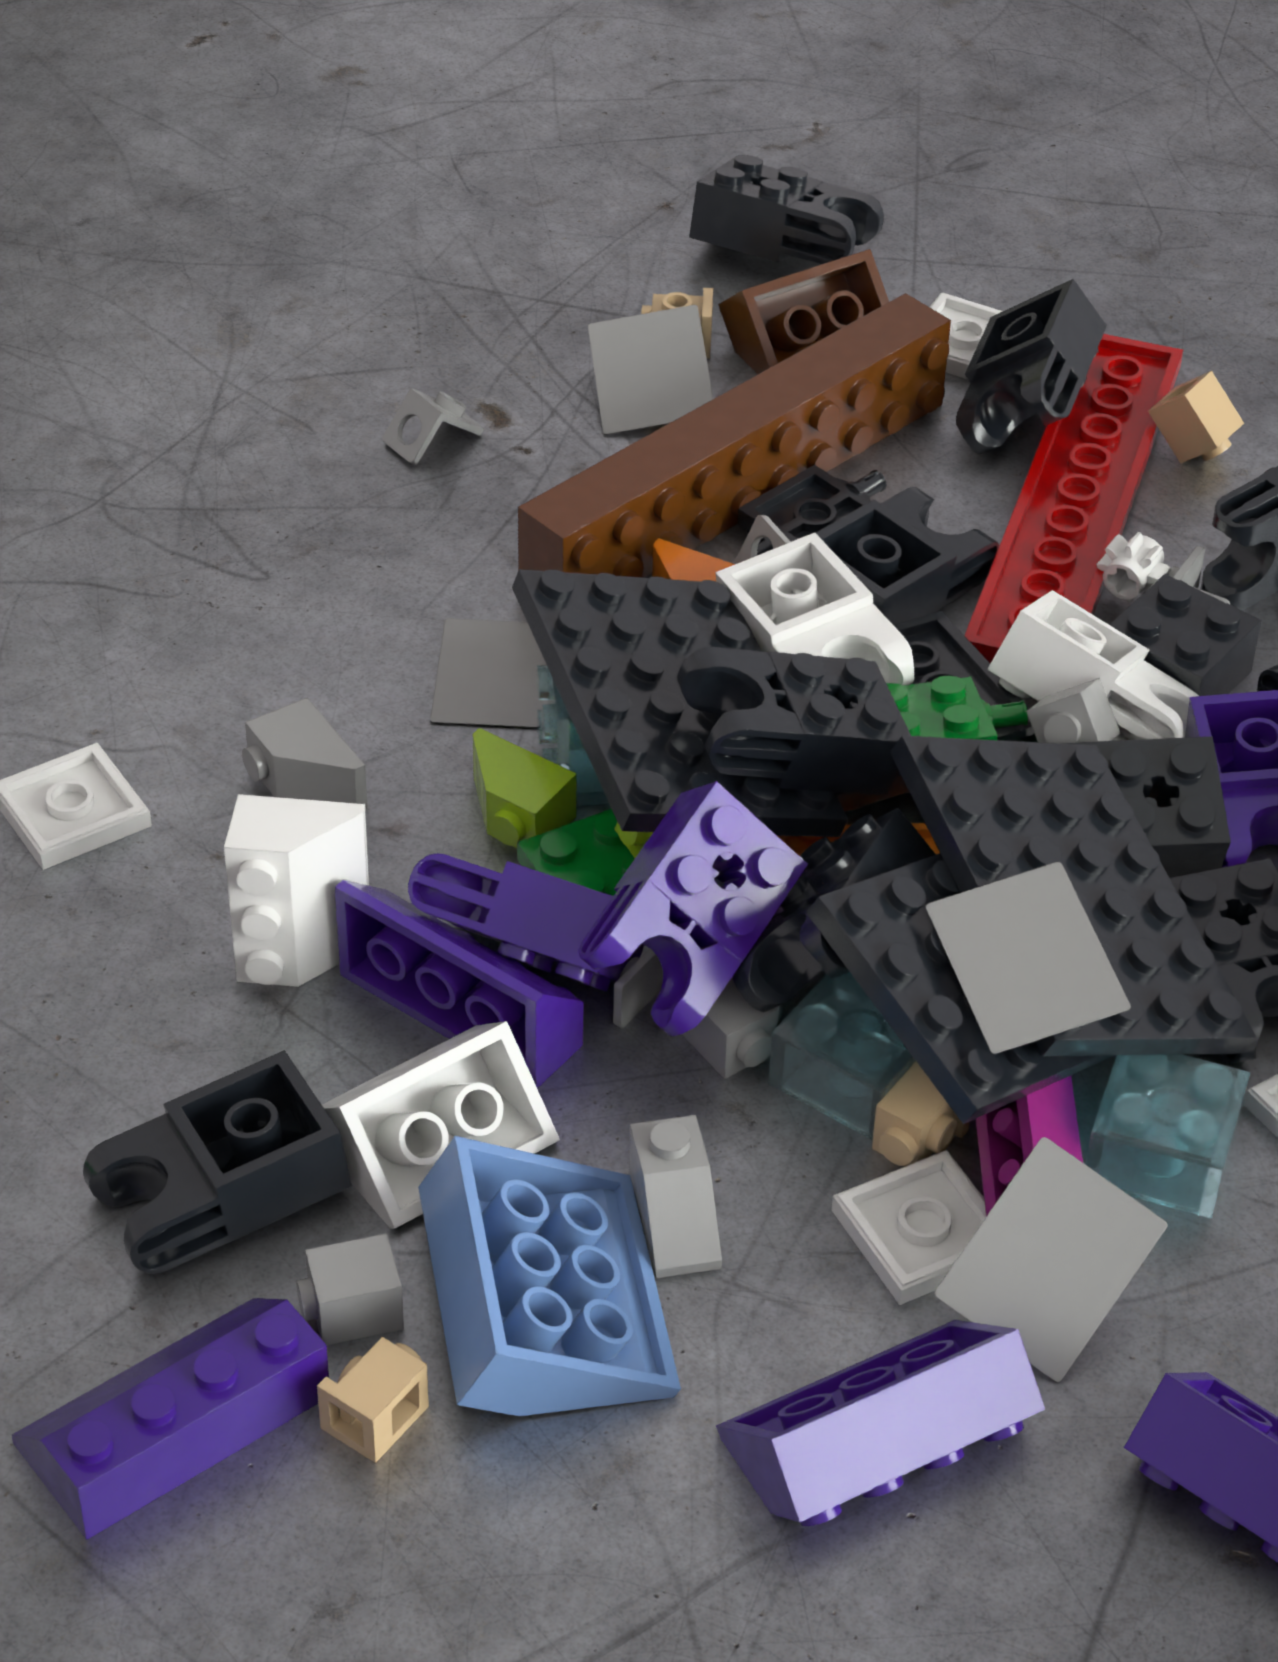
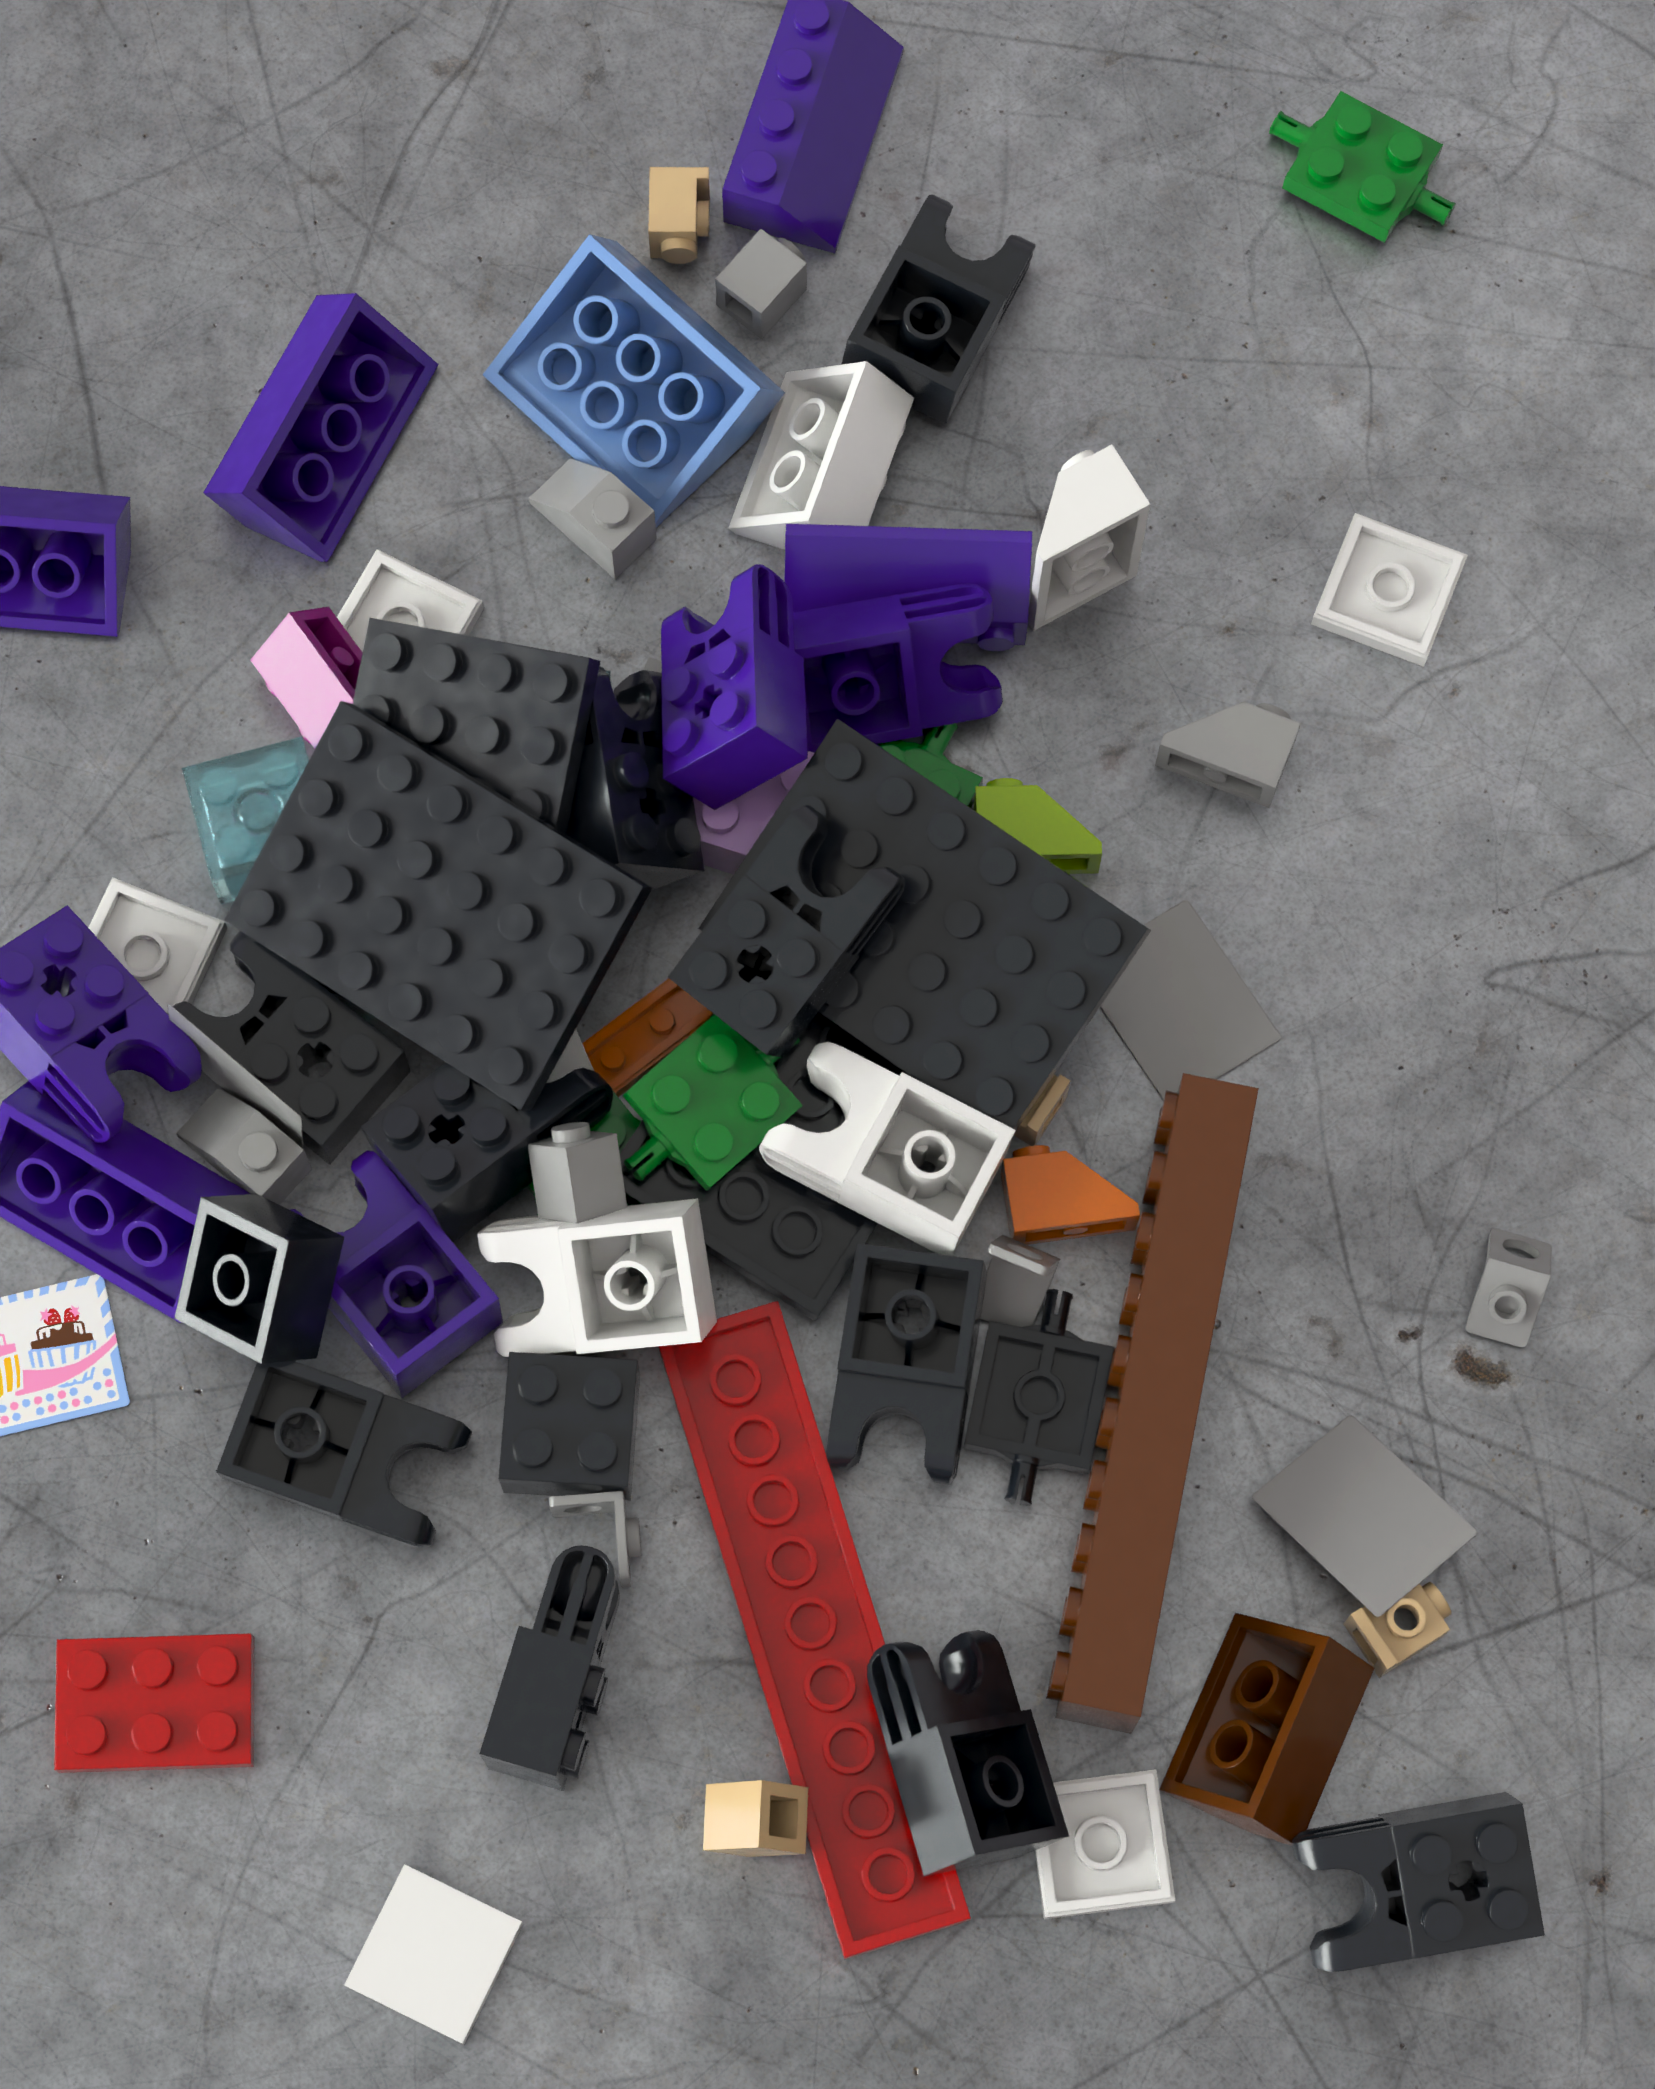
camera: 145 degrees right, 30 degrees up
light grey sticker [926,862,1131,1054] -> none
light grey sticker [935,1137,1168,1382] -> none
white gear [1097,532,1171,603] -> none

